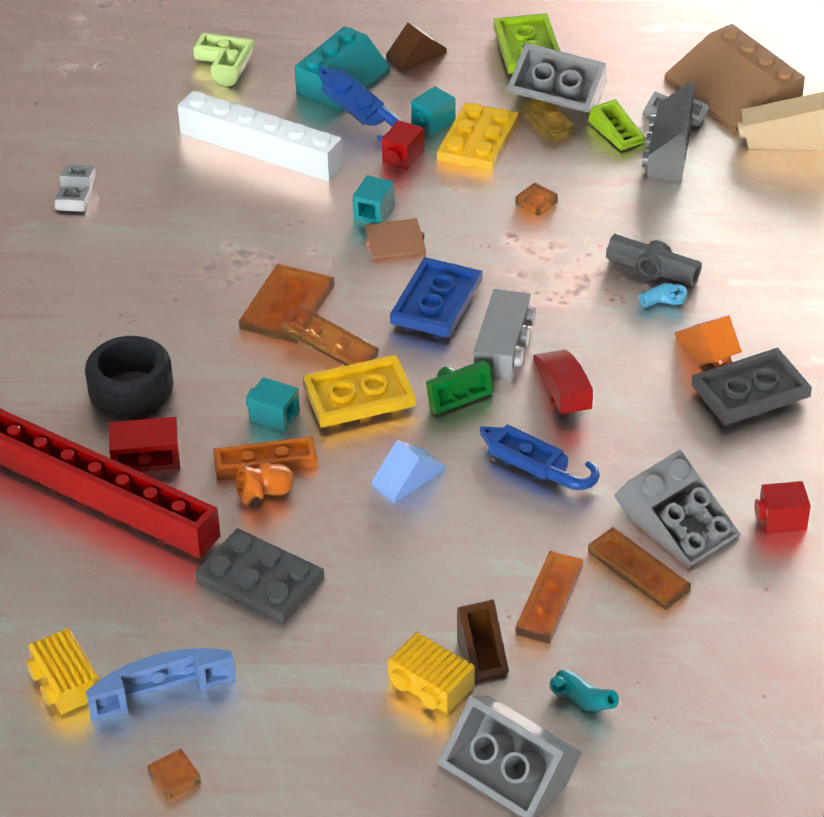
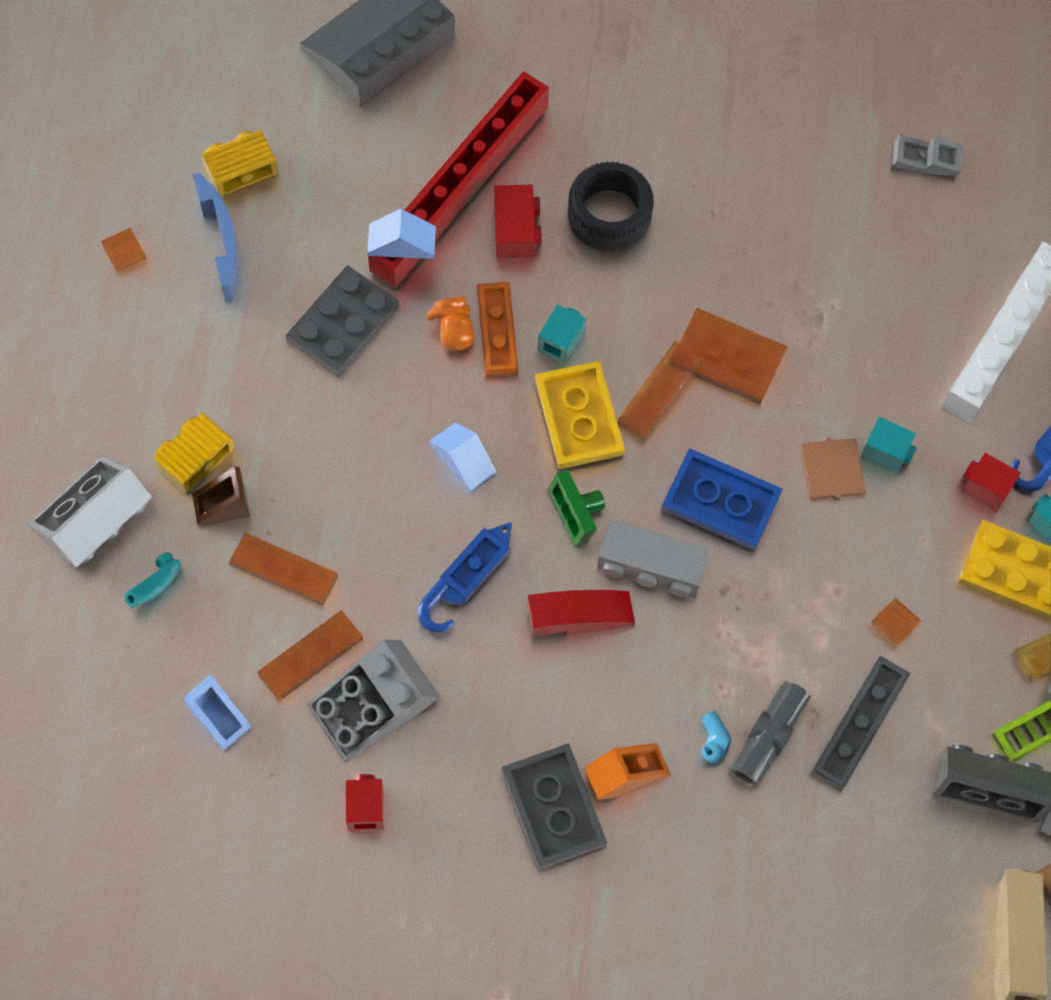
camera: 90 degrees right, 25 degrees up
none -> light blue slope [183,675,251,750]
none -> light blue slope [367,209,436,259]
none -> dark grey tile [811,656,911,792]

